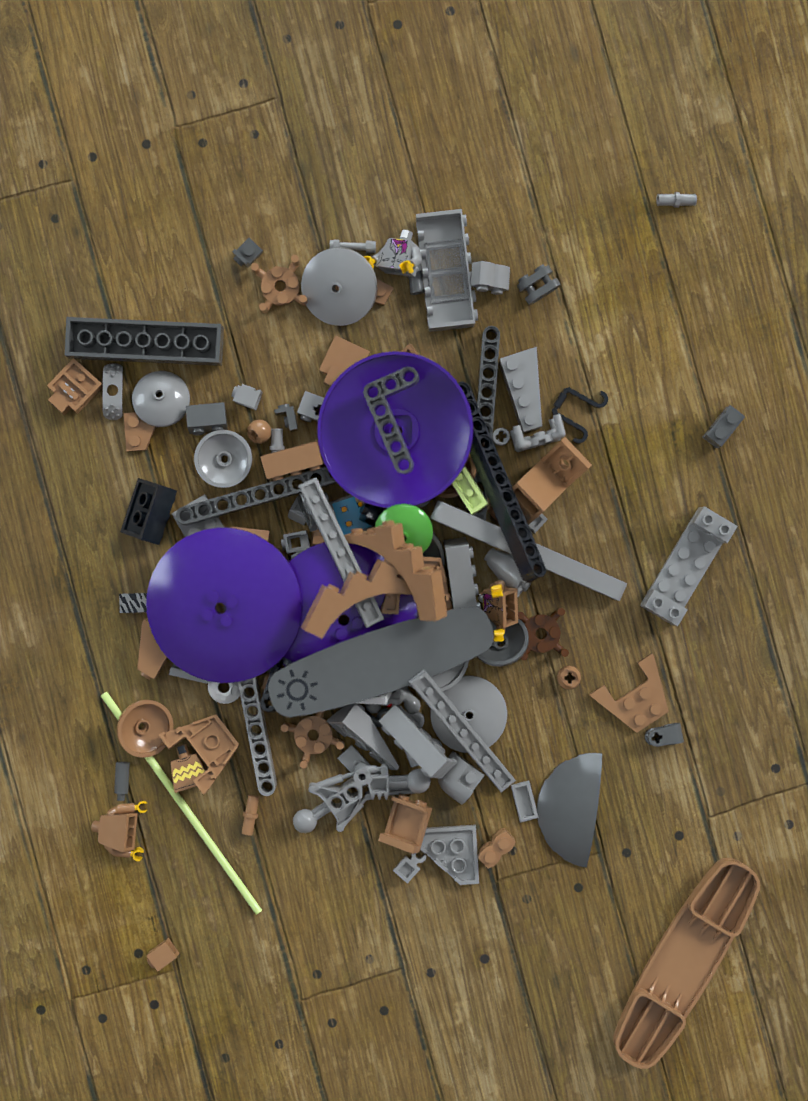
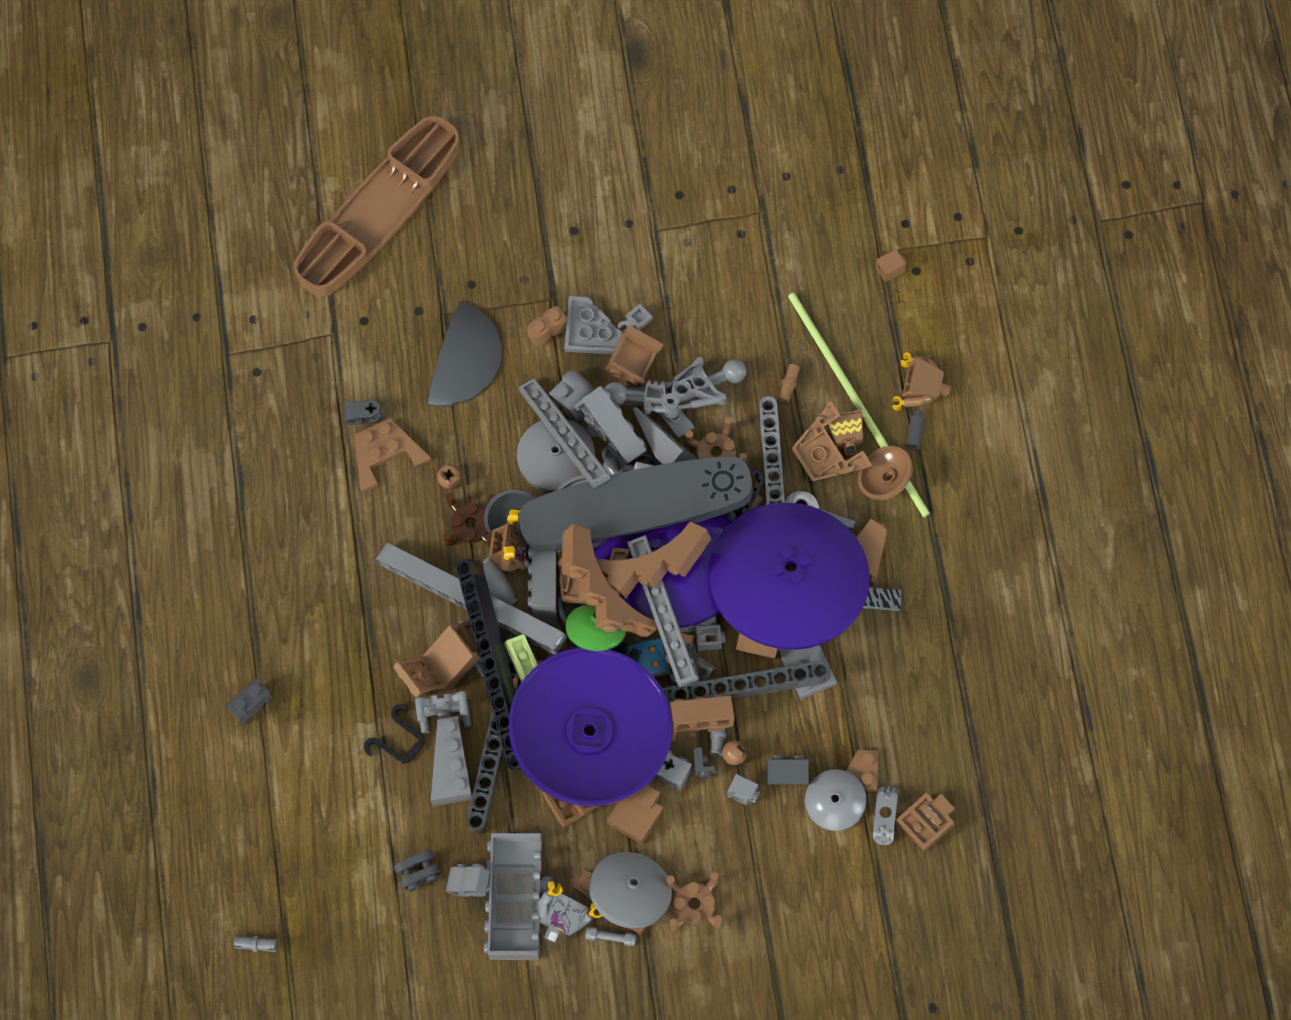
camera: 165 degrees left, 20 degrees down
dark grey brick [65,317,224,366] -> none
black slope [120,478,177,545] -> none
light grey dish [194,430,252,488] -> none
dark grey bracket [232,238,263,268] -> none
dark grey beam [363,367,419,474] -> none
light grey bush [492,428,510,446] -> none
light grey tile [511,780,539,823] -> none
light grey plate [640,506,738,626] -> none

